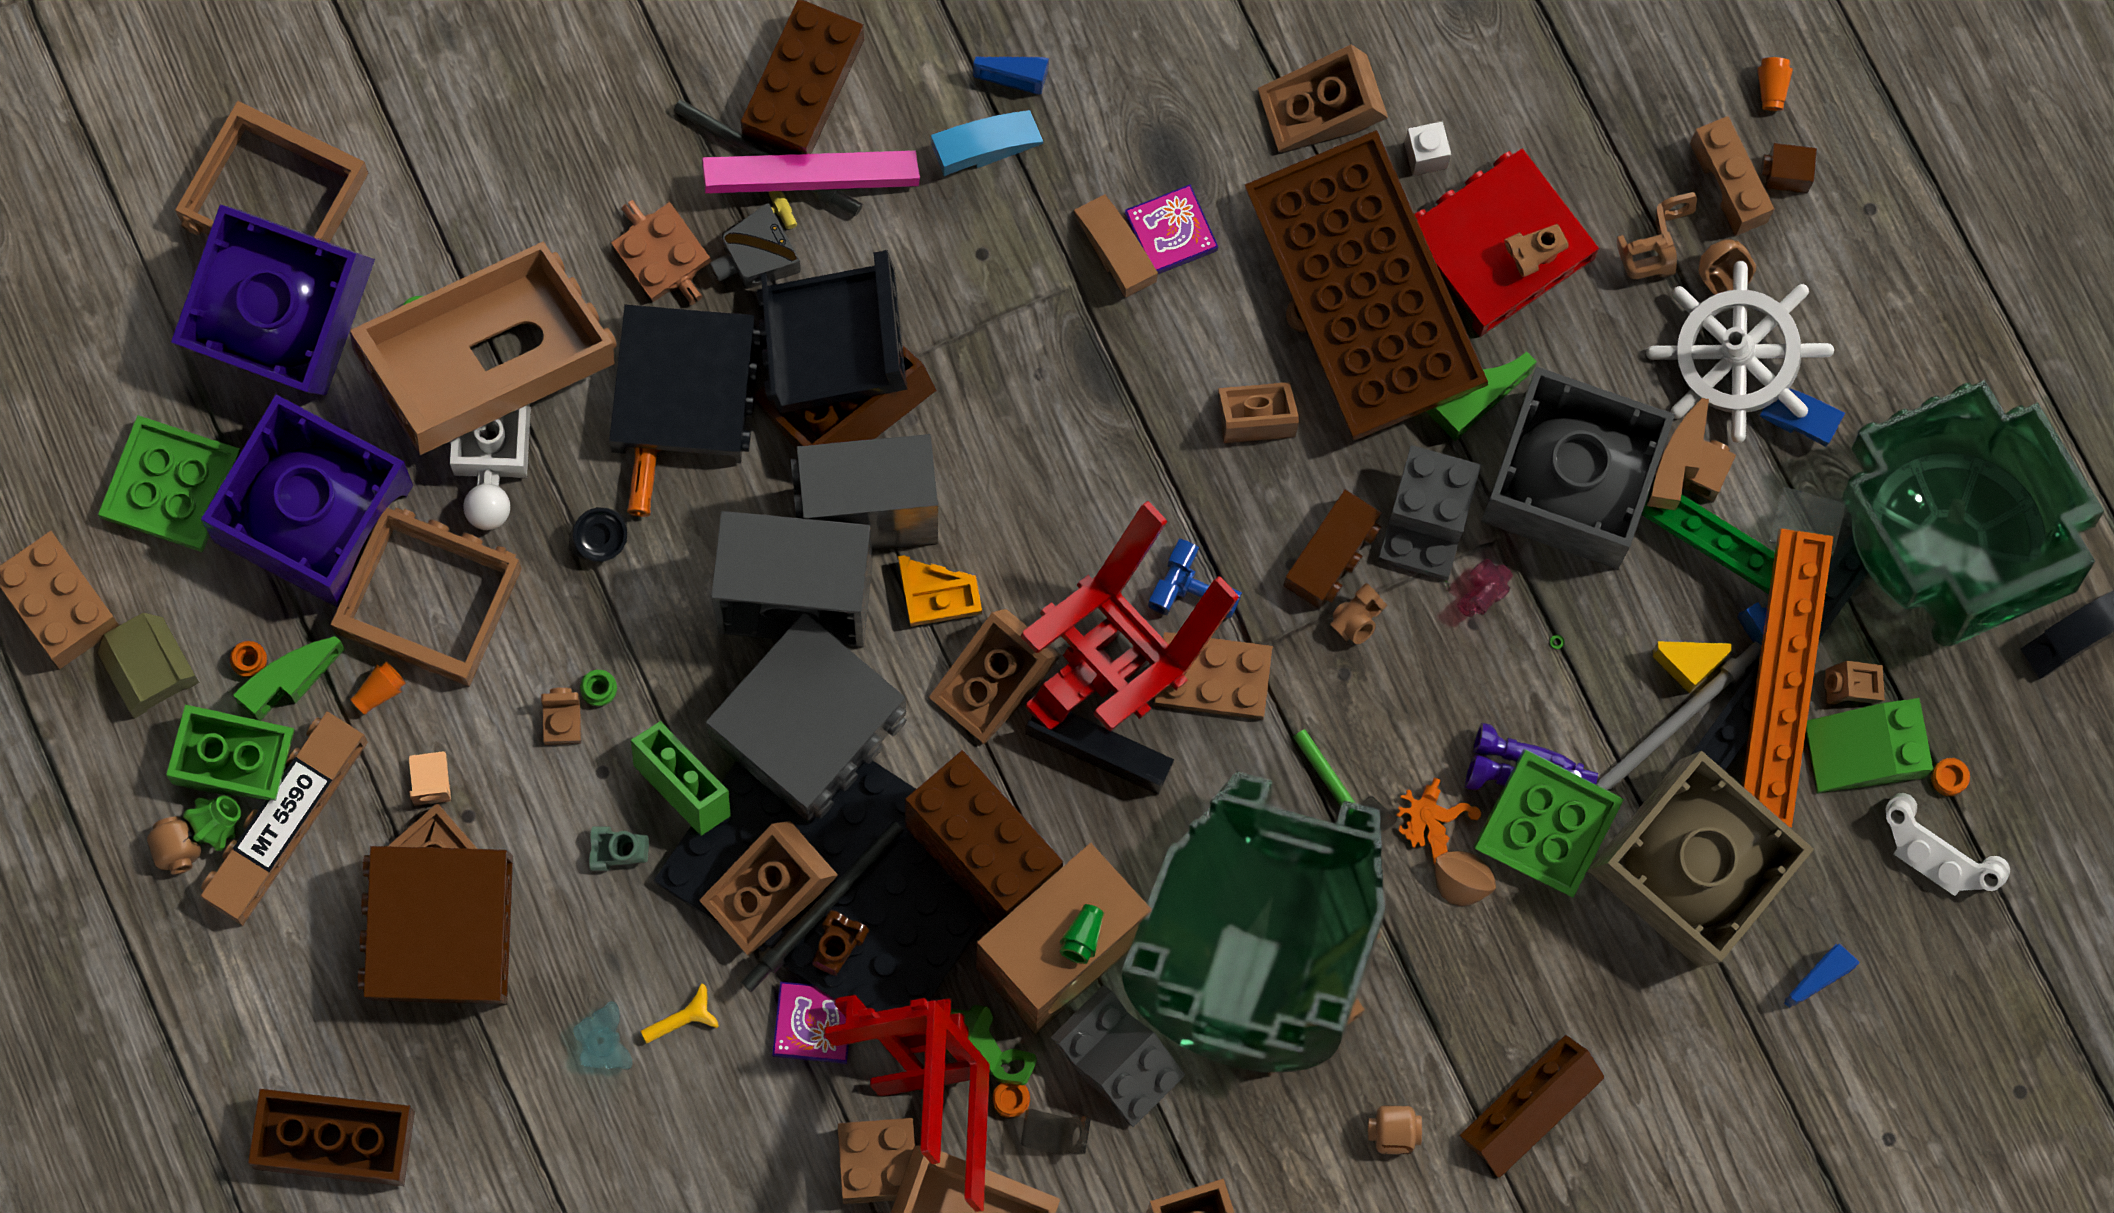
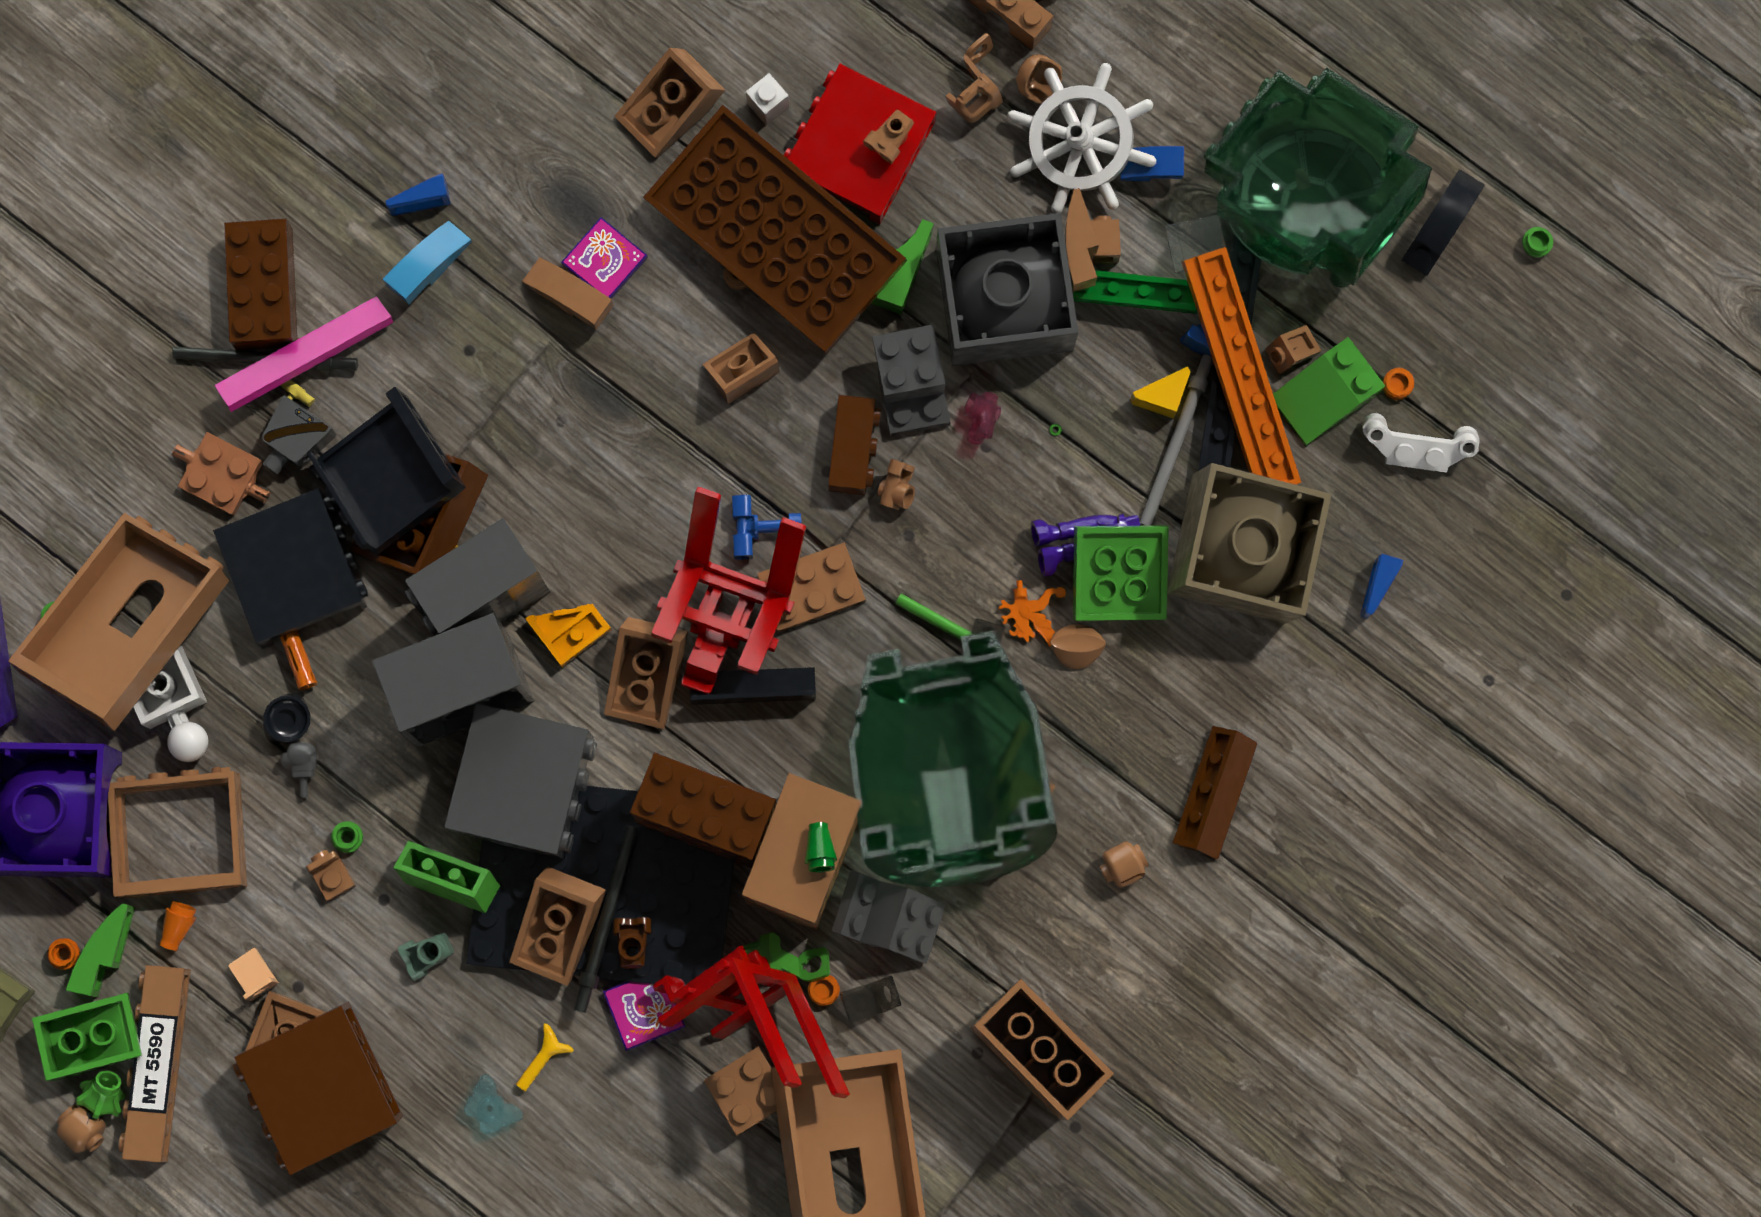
camera: 25 degrees left, 5 degrees up
none -> dark grey piece [281,742,317,797]

